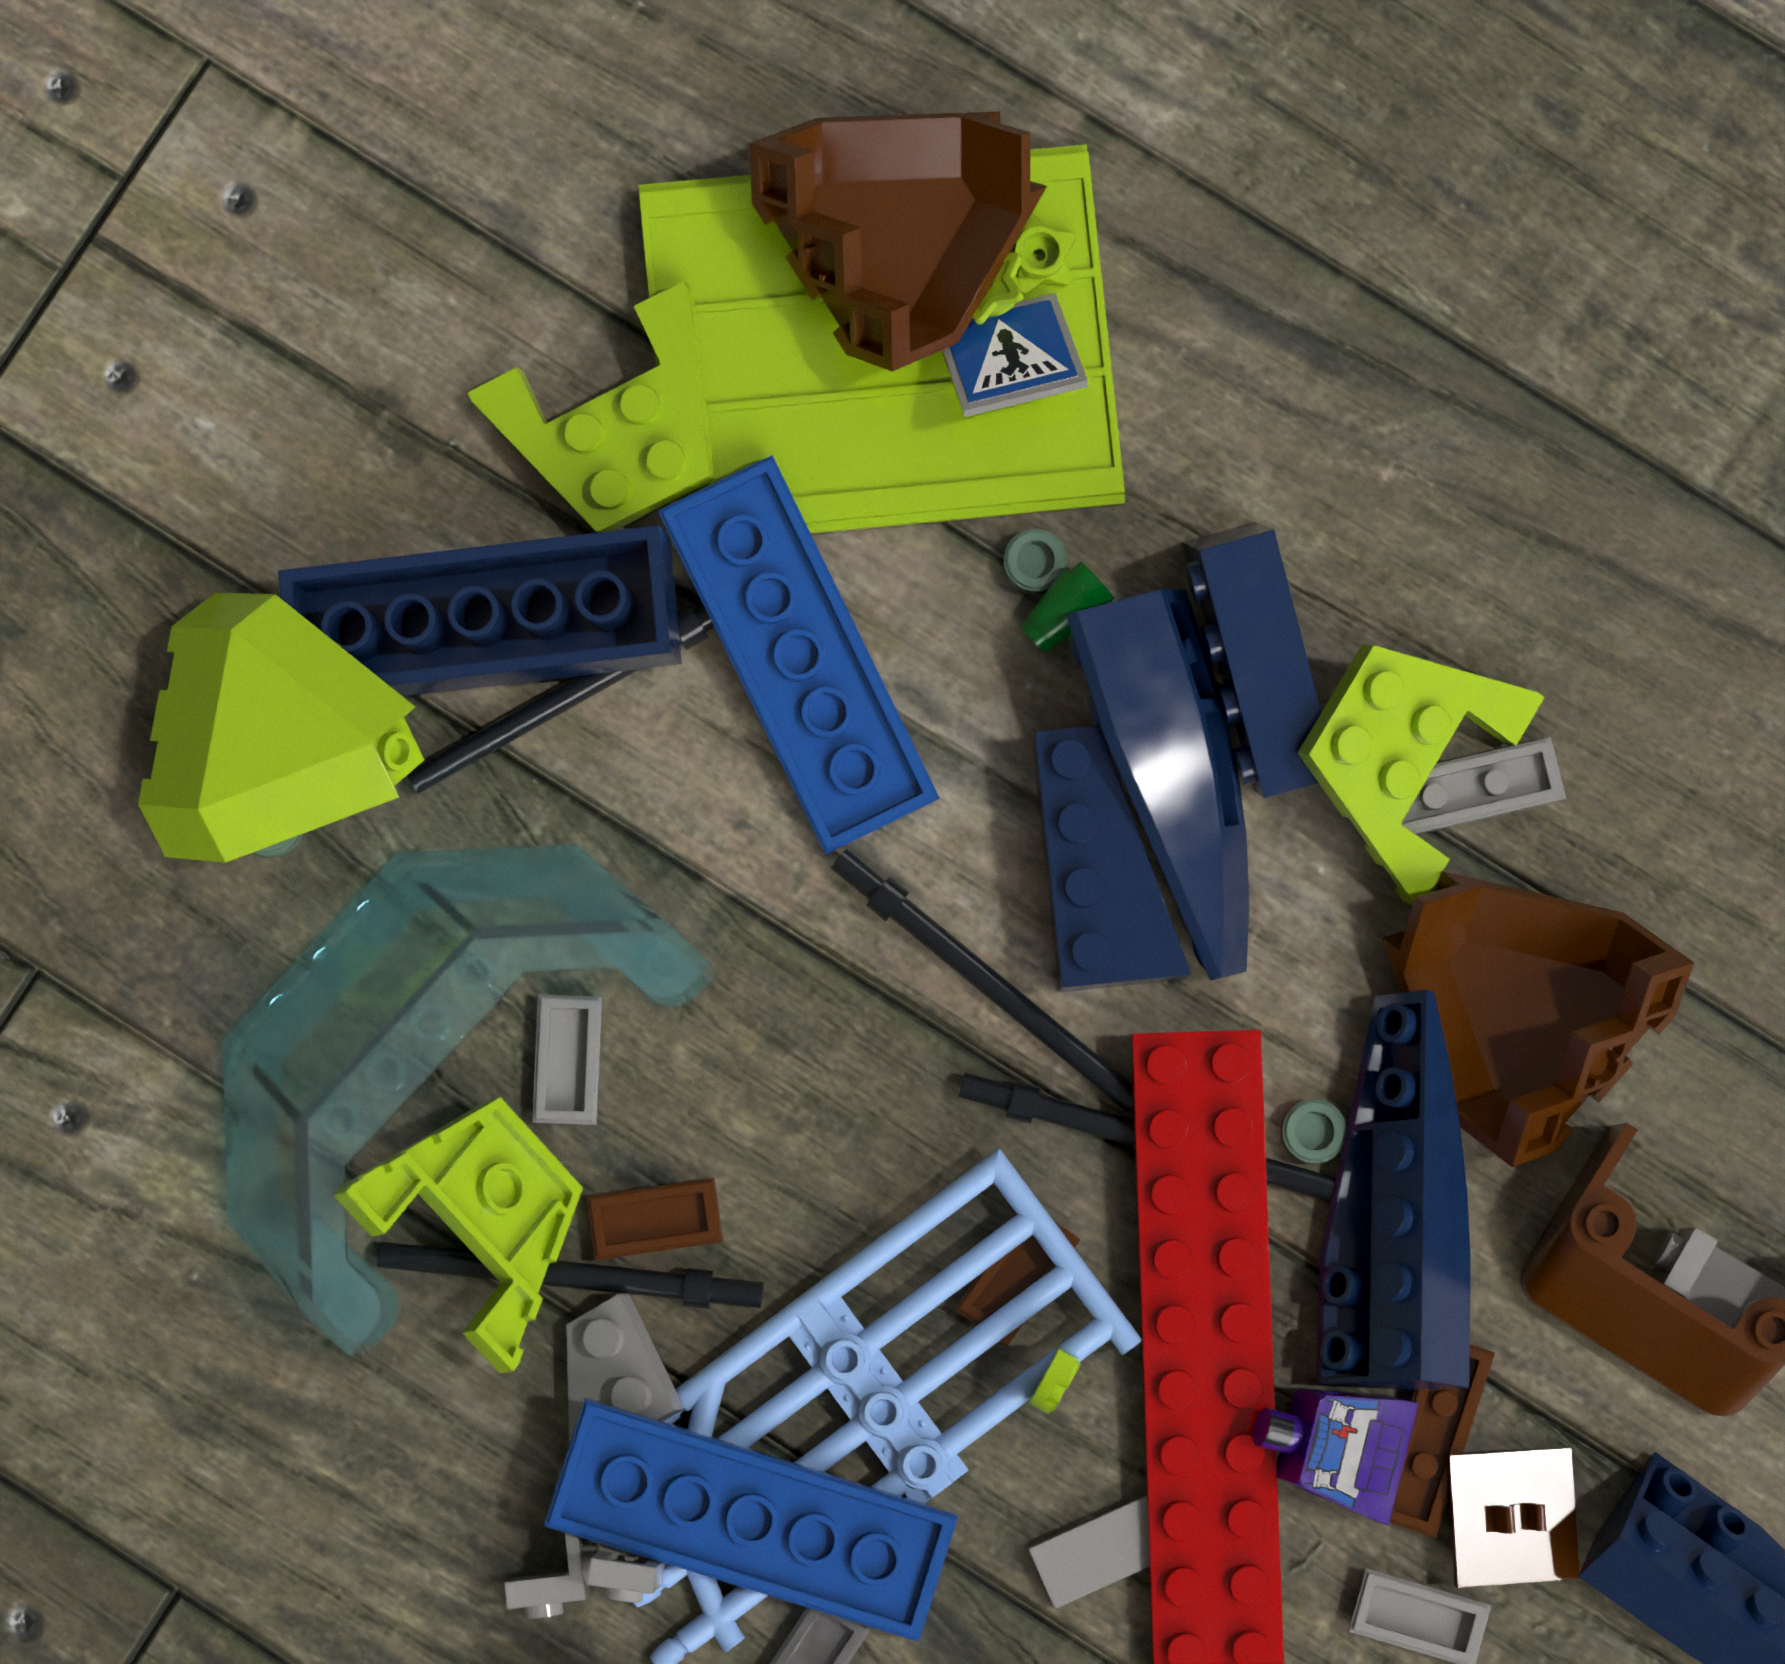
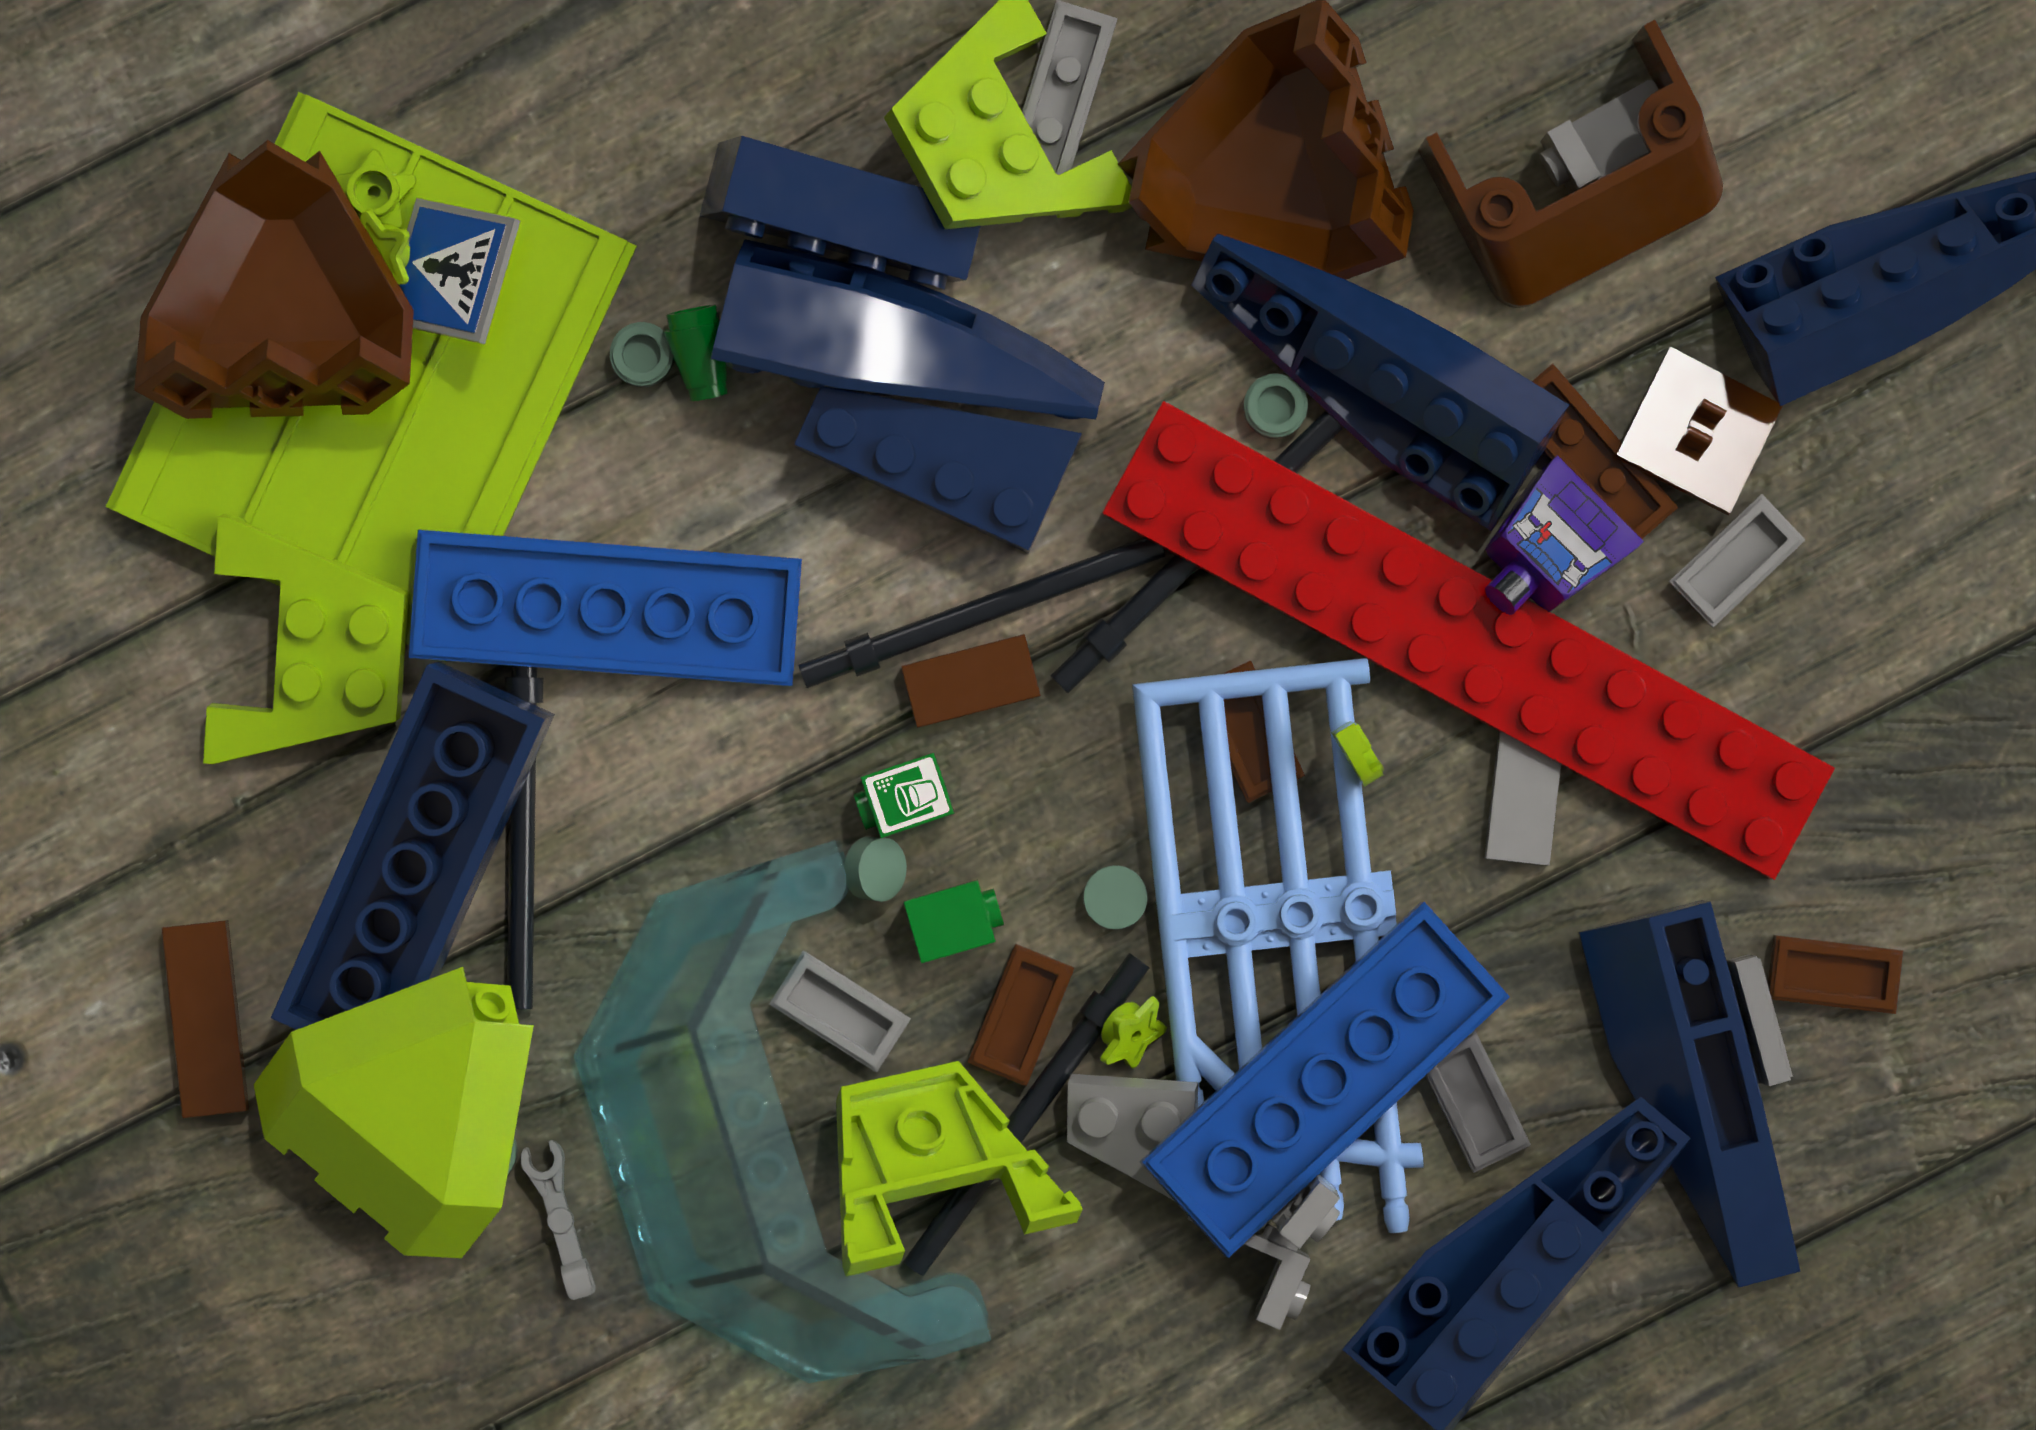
camera: 60 degrees left, 5 degrees up
none -> reddish brown tile [162,920,249,1118]
none -> light grey piece [521,1140,596,1300]
none -> sand green tile [844,836,907,902]
none -> brick [854,753,955,838]
none -> reddish brown tile [901,634,1041,728]
none -> green brick [904,879,1004,964]
none -> sand green tile [1083,865,1147,929]
none -> lime plate [1100,996,1167,1069]

